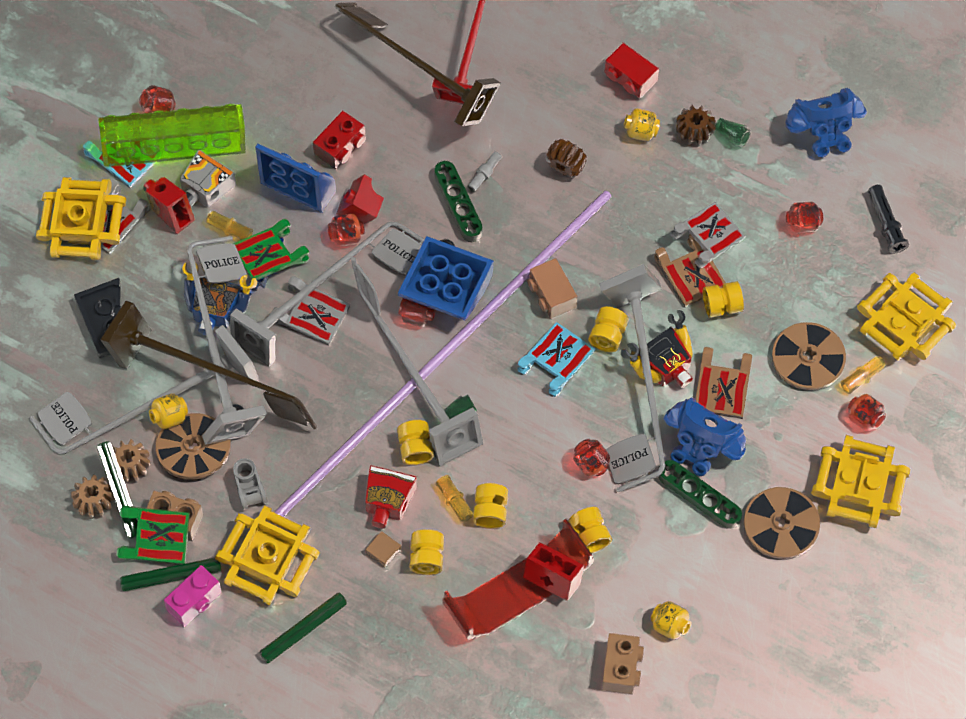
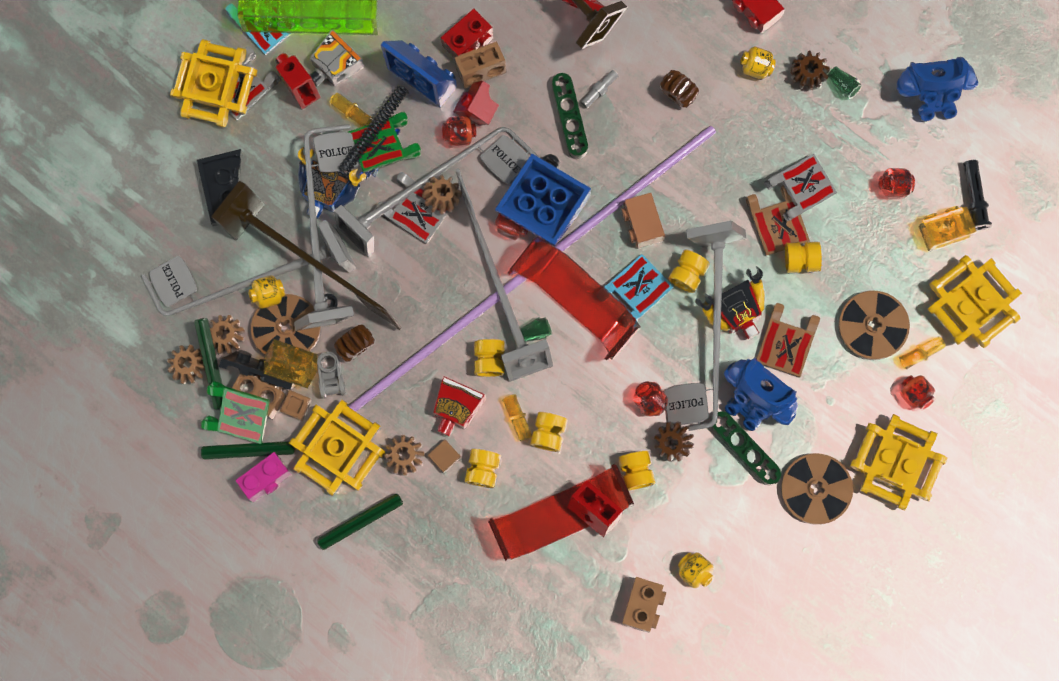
camera: 15 degrees right, 15 degrees up
none -> black wing [219,350,300,390]
none -> clear yellow brick [264,339,318,389]
none -> medium nougat tile [280,390,311,421]
none -> reddish brown gear [334,325,375,362]
none -> black piece [339,86,409,176]
none -> medium nougat gear [384,435,425,476]
none -> medium nougat gear [422,174,462,215]
none -> medium nougat brick [454,41,507,89]
none -> clear red windscreen [508,237,641,360]
none -> reddish brown gear [654,421,694,462]
none -> clear yellow brick [919,206,977,252]

